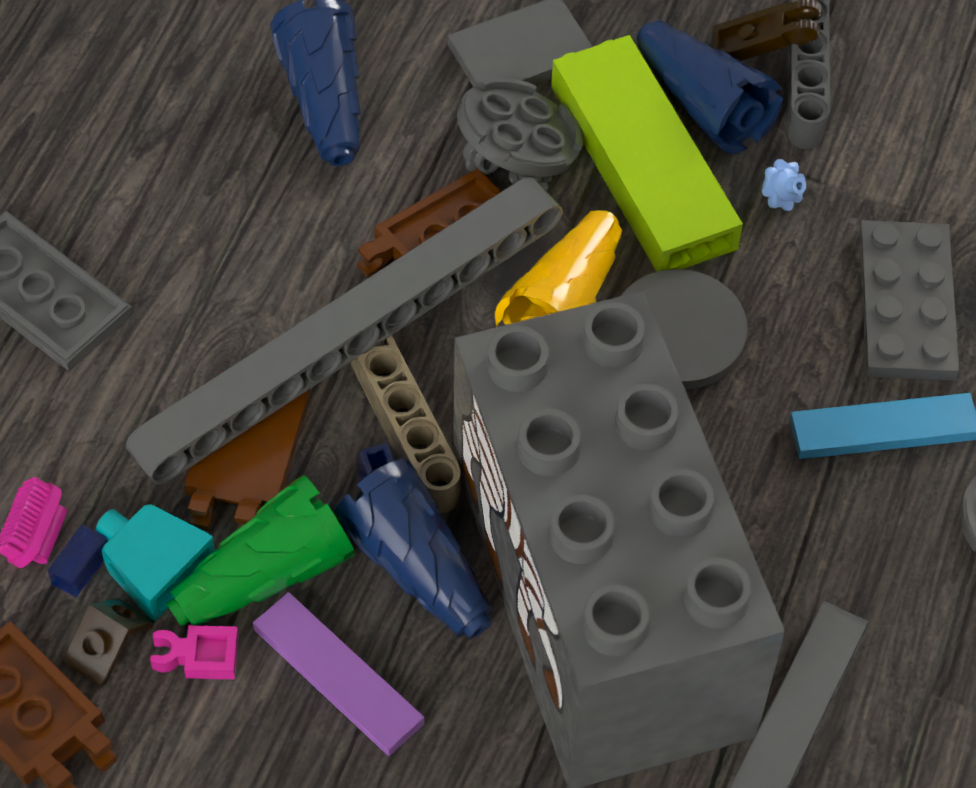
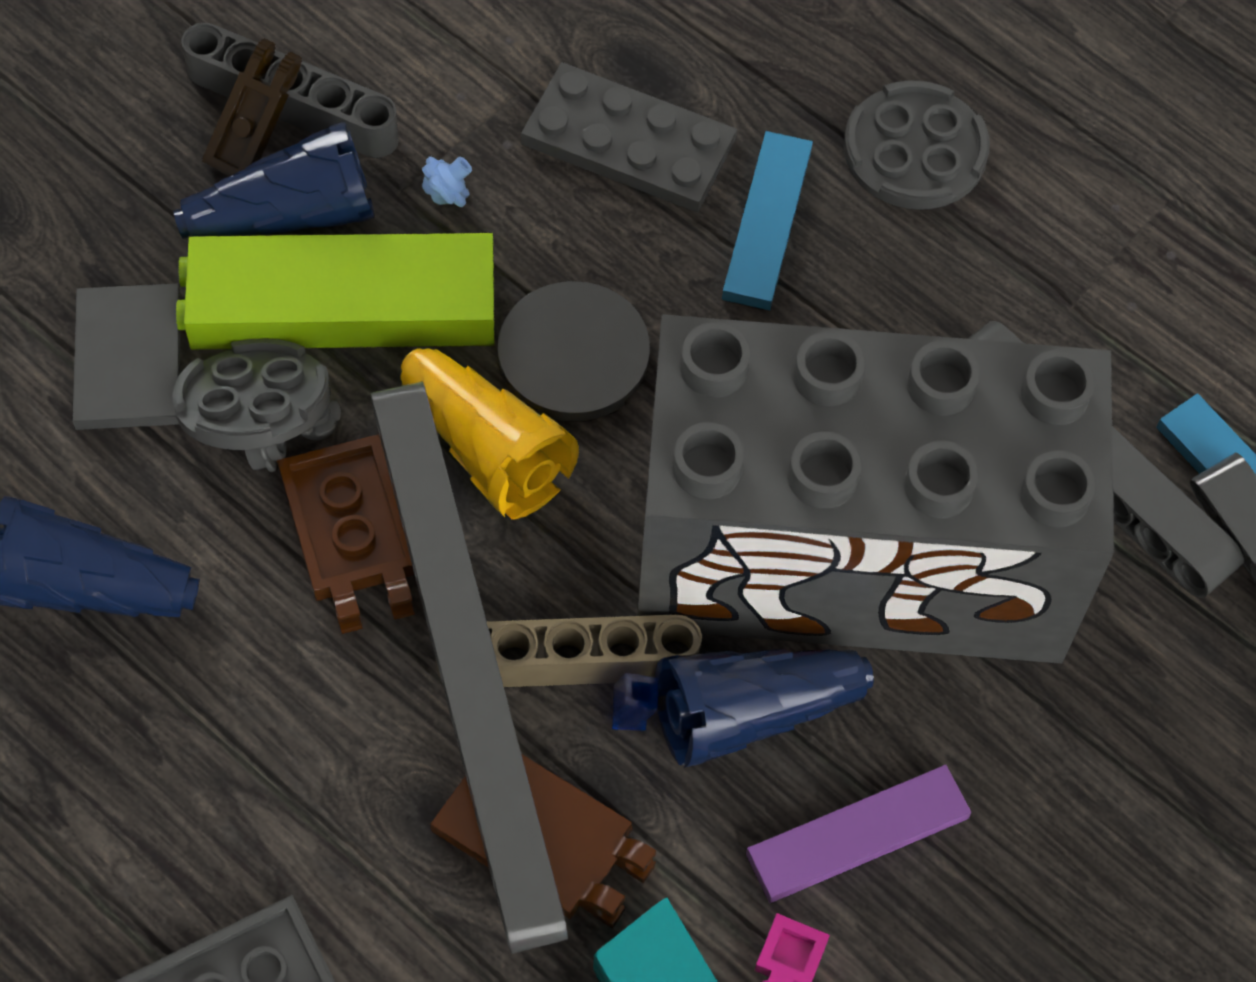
camera: 70 degrees left, 5 degrees up
green cone [166,475,356,627] -> none

